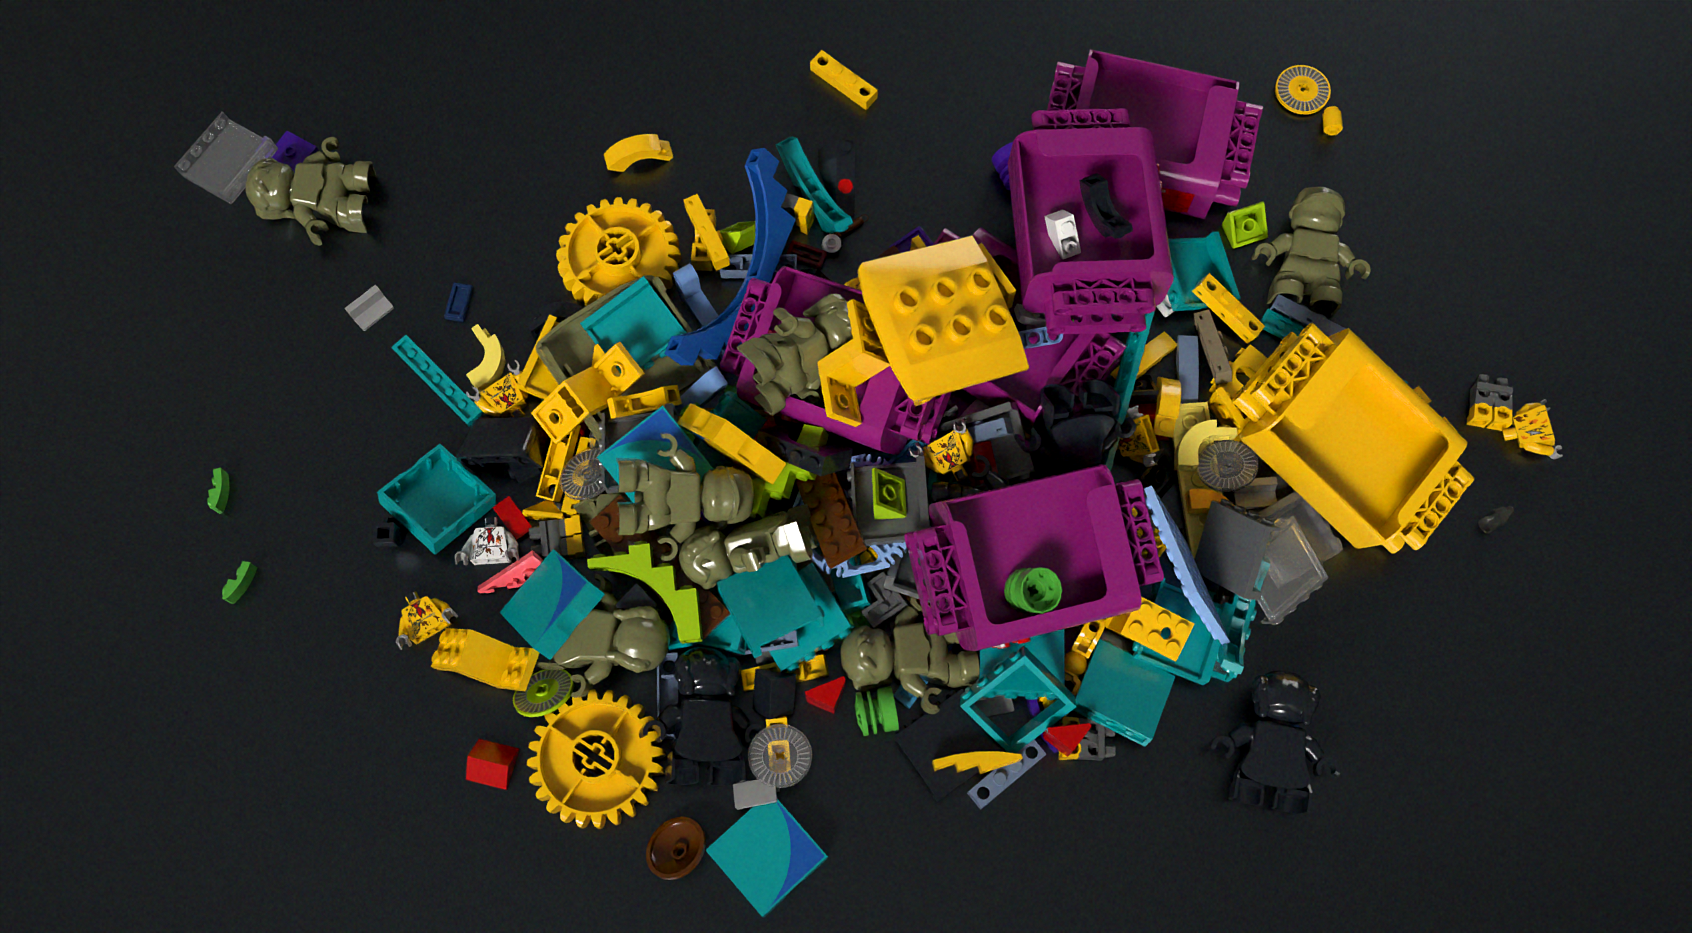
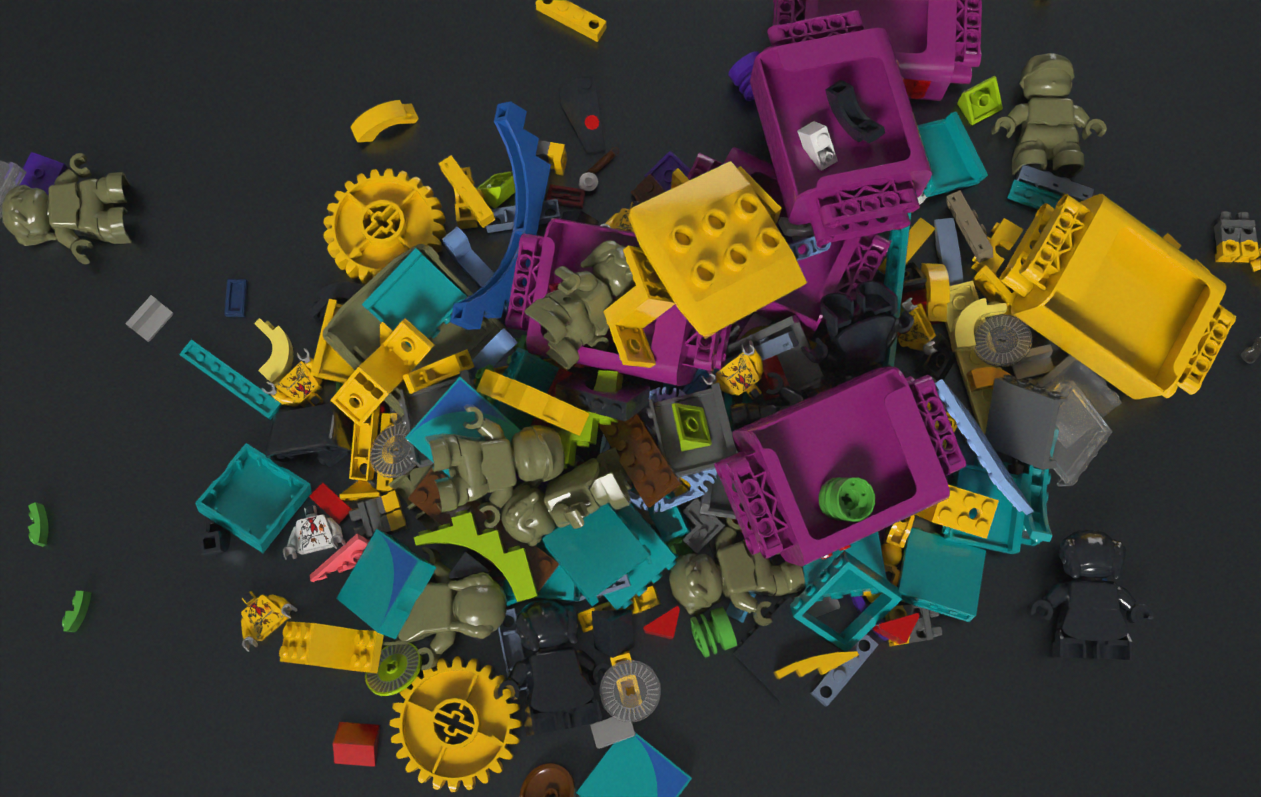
camera: 10 degrees left, 5 degrees up
teal arch [776,136,853,233] -> none
yellow piece [1192,273,1265,344] -> none

